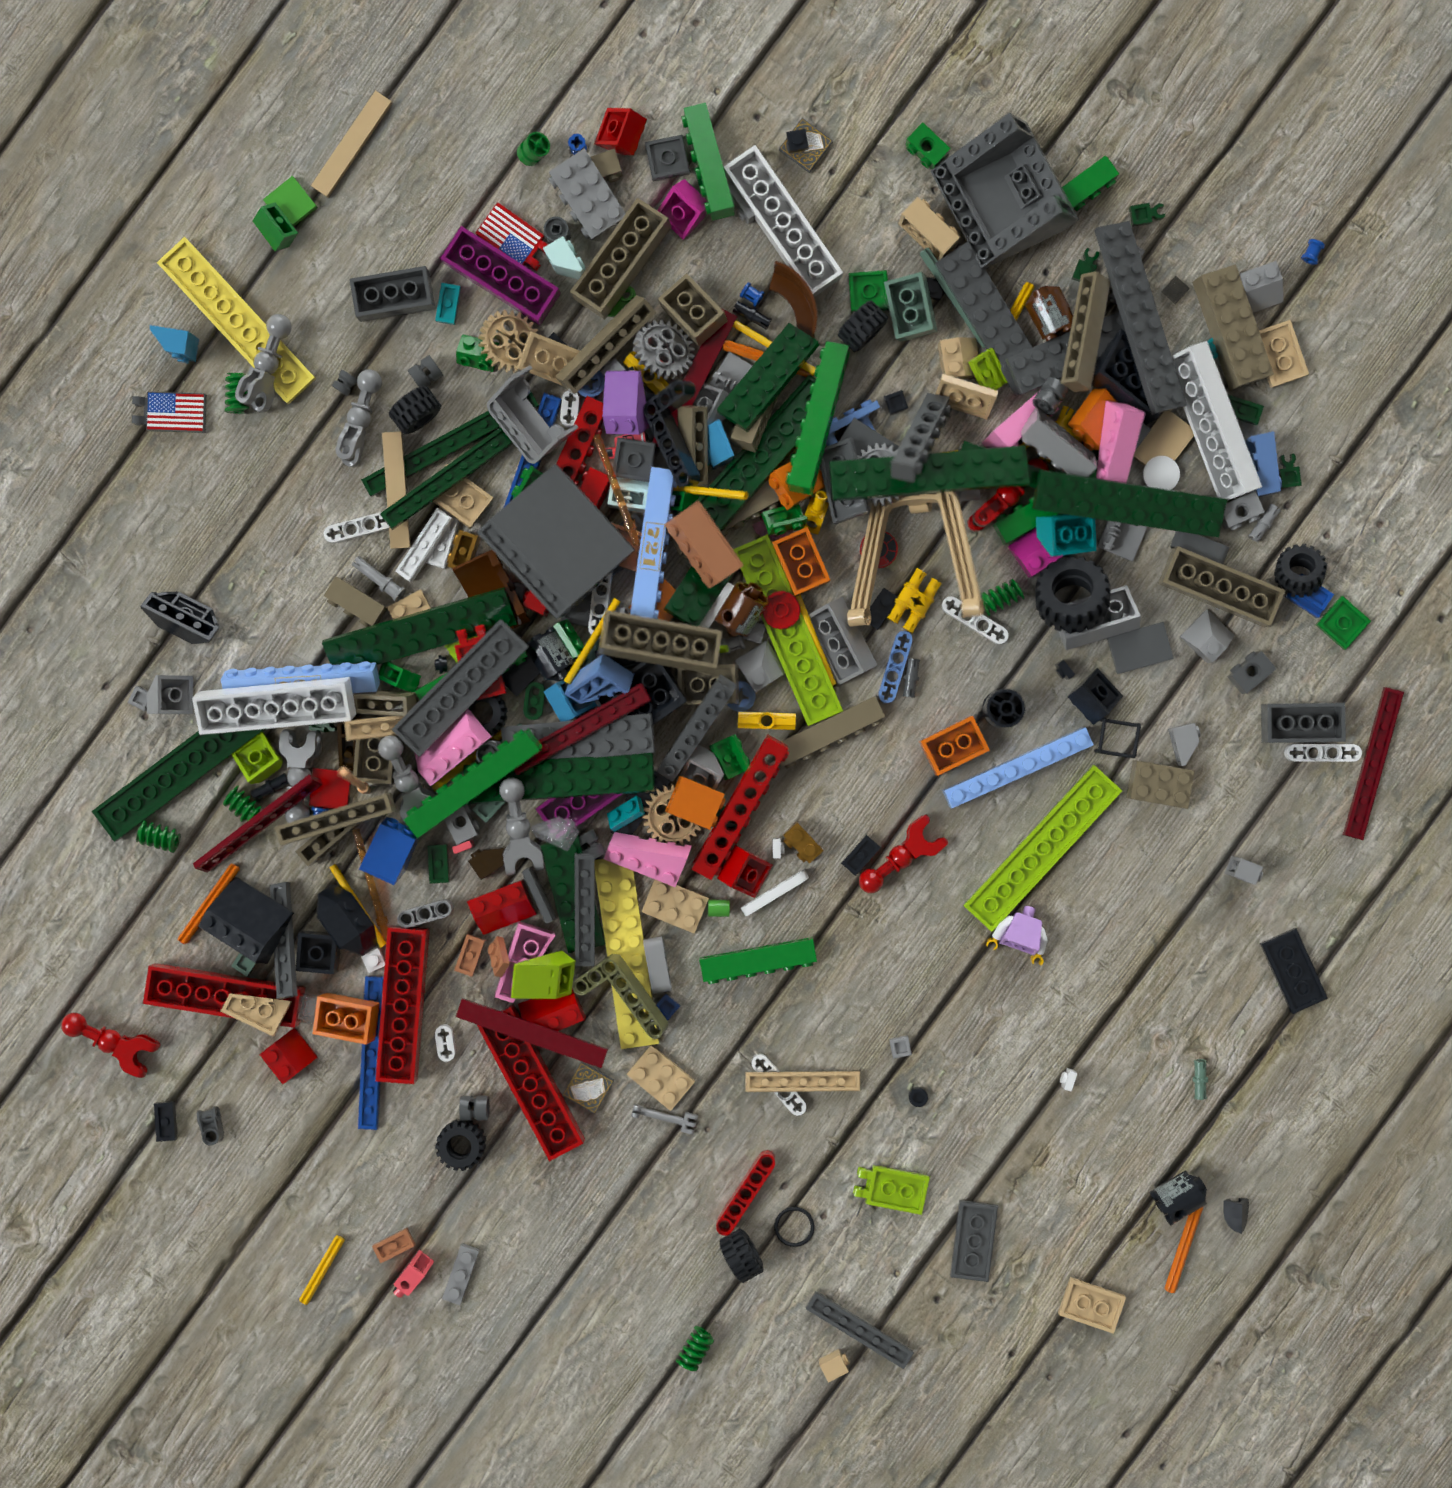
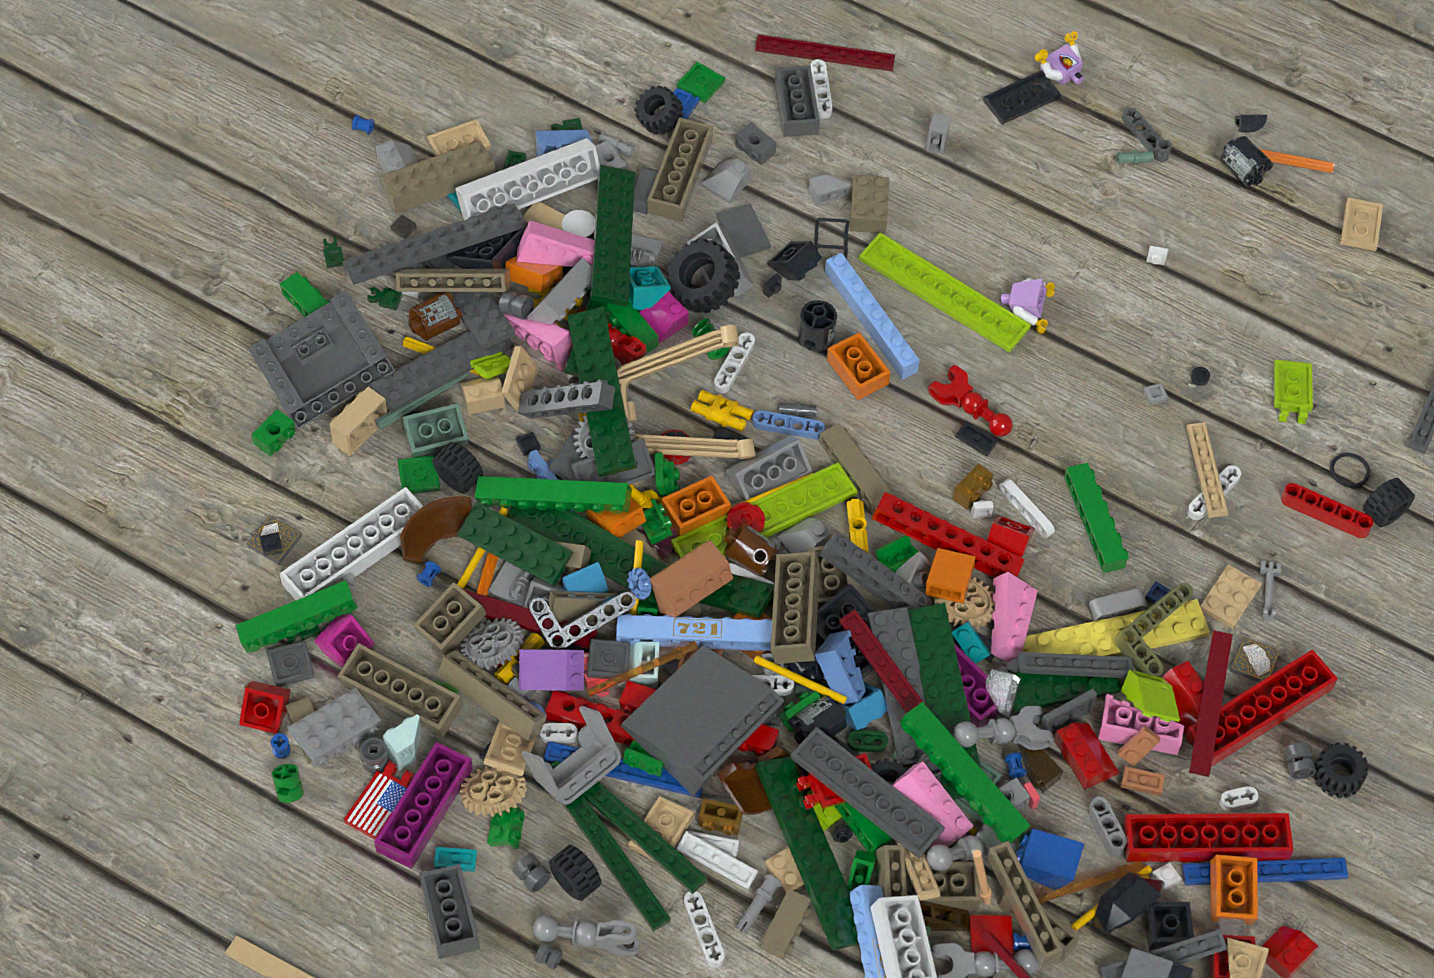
camera: 100 degrees left, 30 degrees down
tan tile [382,431,411,549] -> none
dark green plate [427,844,450,884] -> none
tan plate [642,880,709,934] -> none
bright green piece [708,900,730,917] -> none
black pin [733,301,772,330] -> none
dark grey tile [950,1200,998,1282] -> none
none -> medium blue gear [627,568,651,599]
none -> green slope [655,452,680,497]
none -> blue bush [1004,753,1026,779]
none -> torso [1035,31,1084,85]
none -> dark grey beam [1122,108,1172,162]

